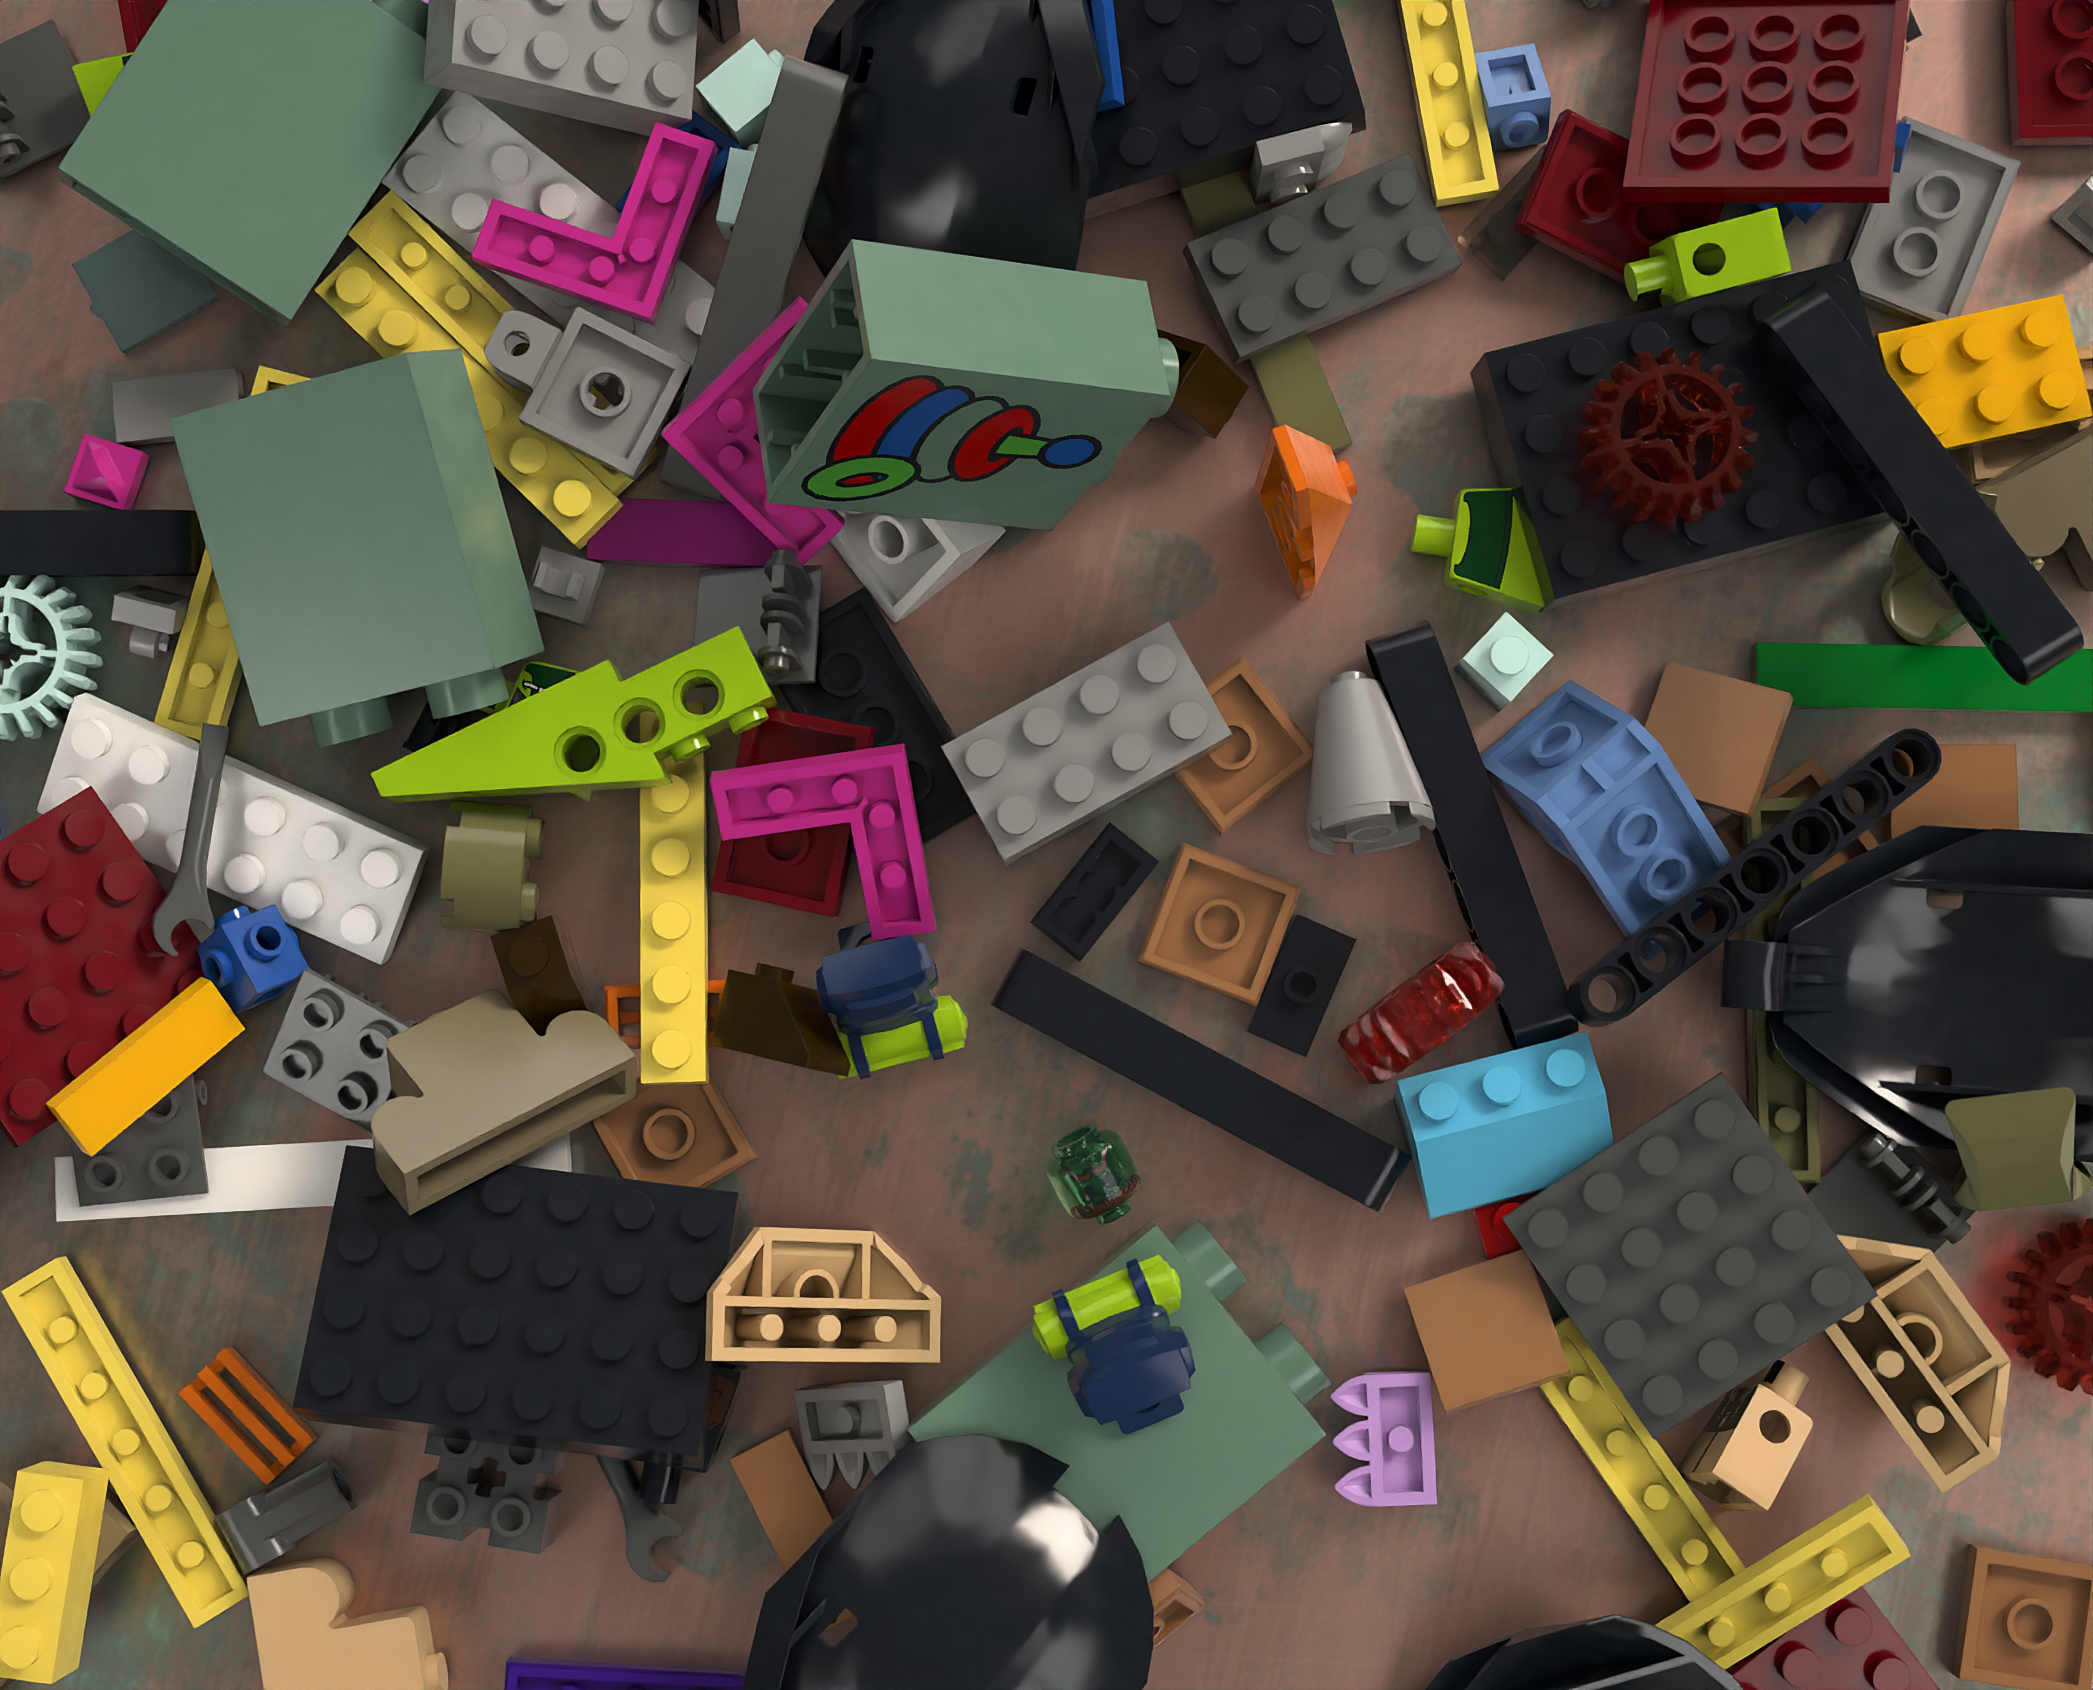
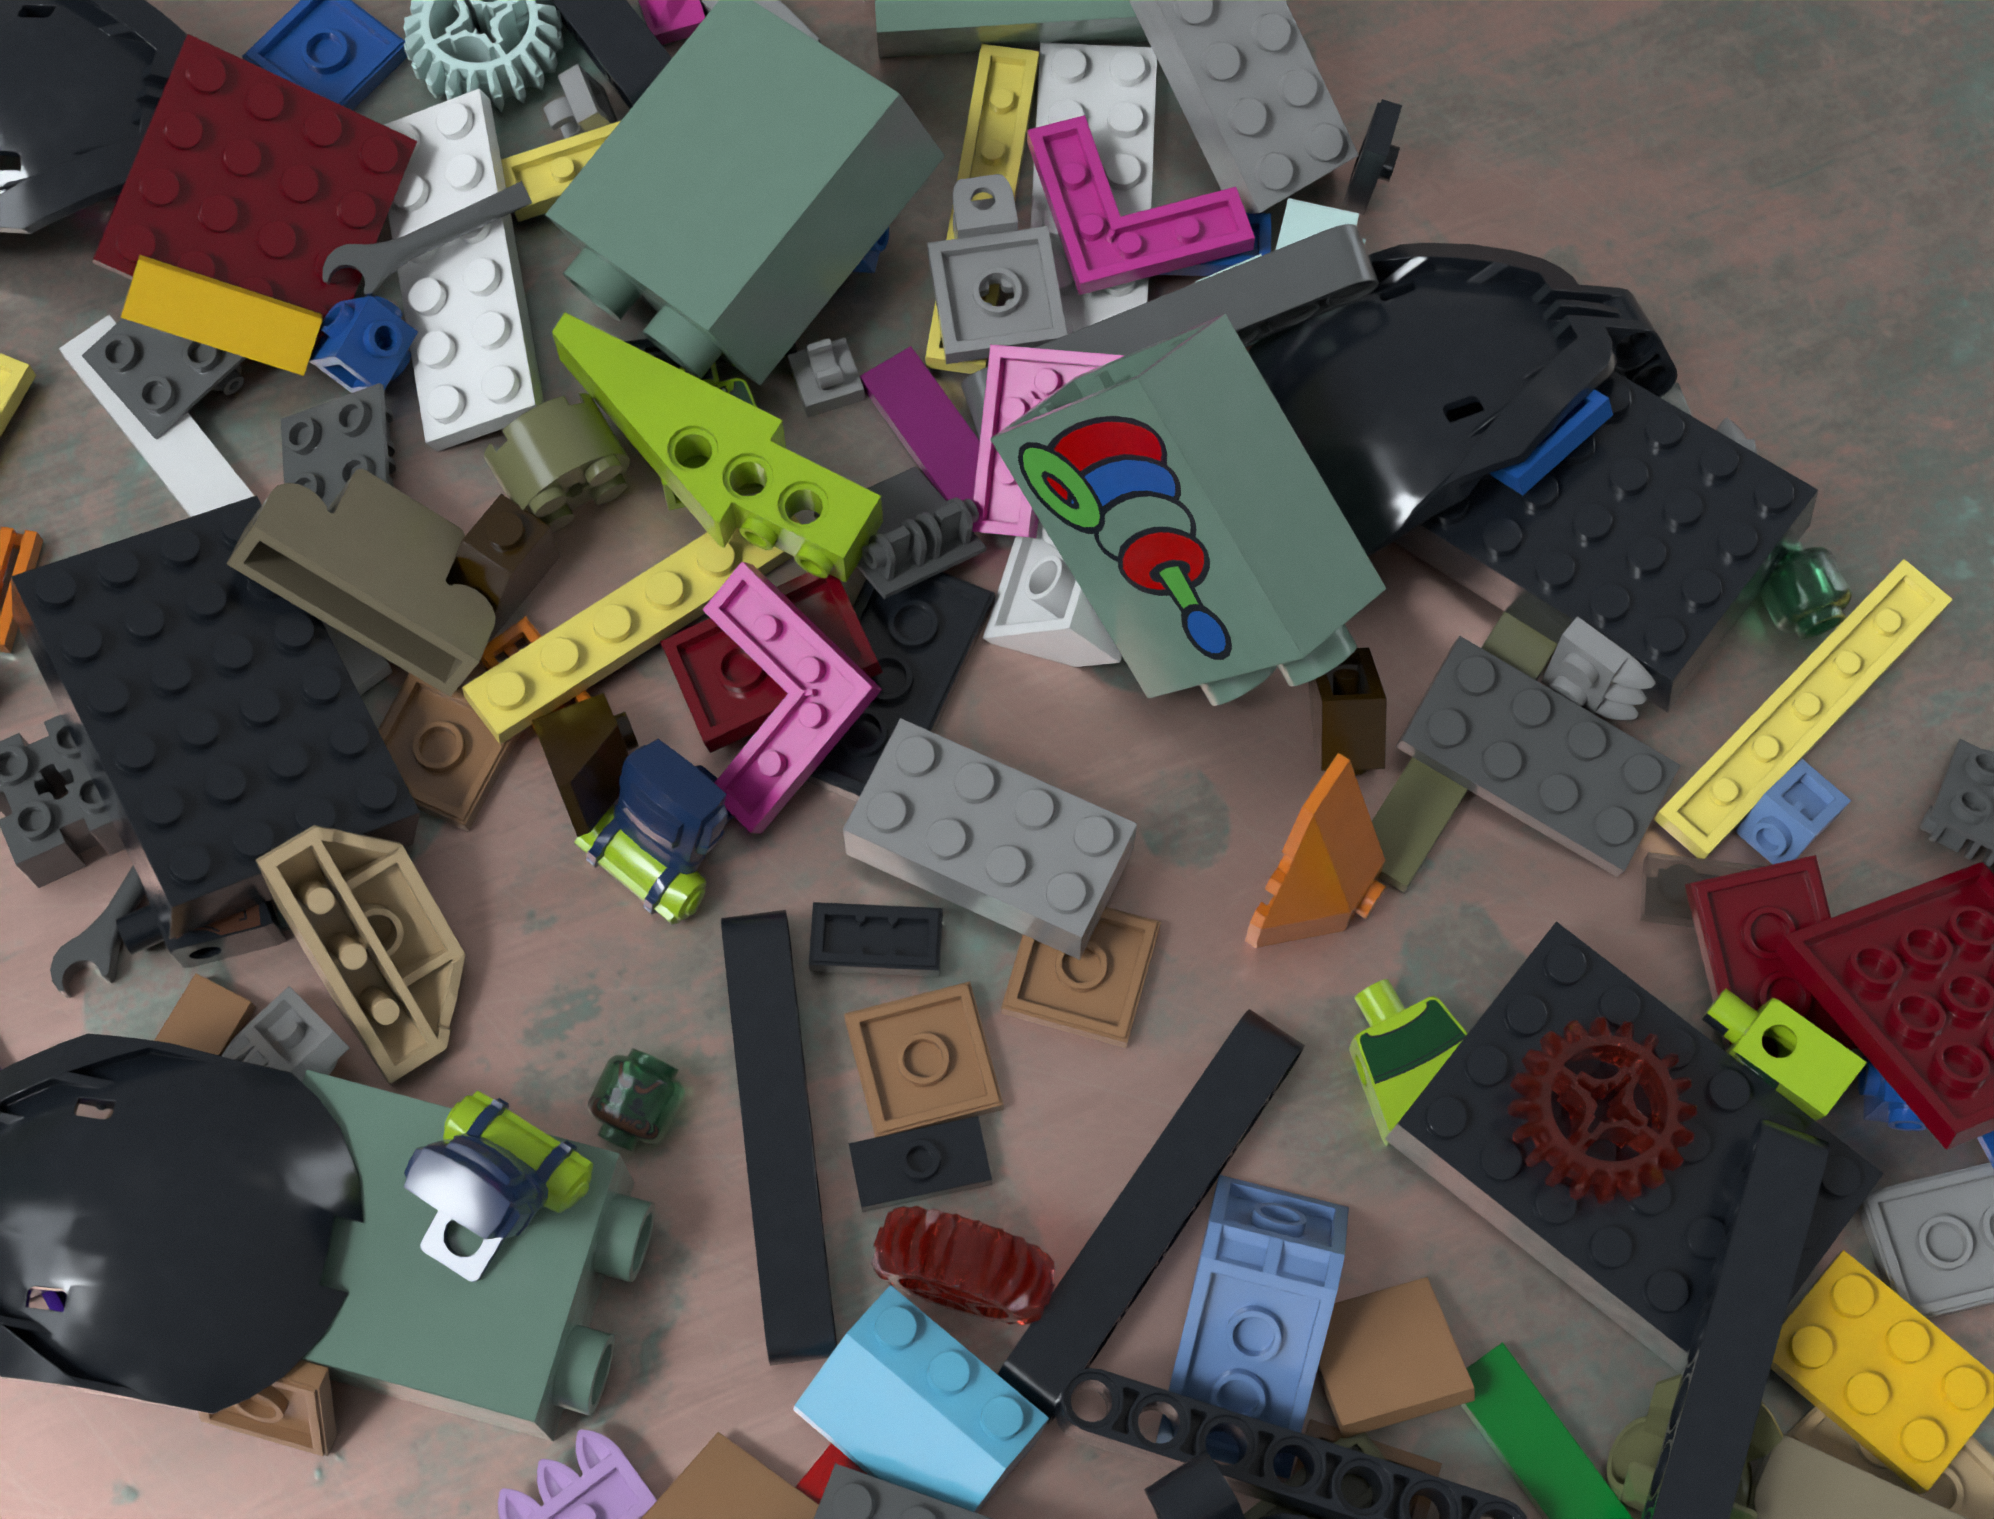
camera: 50 degrees right, 15 degrees down
light yellow plate [314,246,623,550] -> none
light grey cone [1306,671,1436,854] -> none
light aqua brick [1453,612,1554,711] -> none

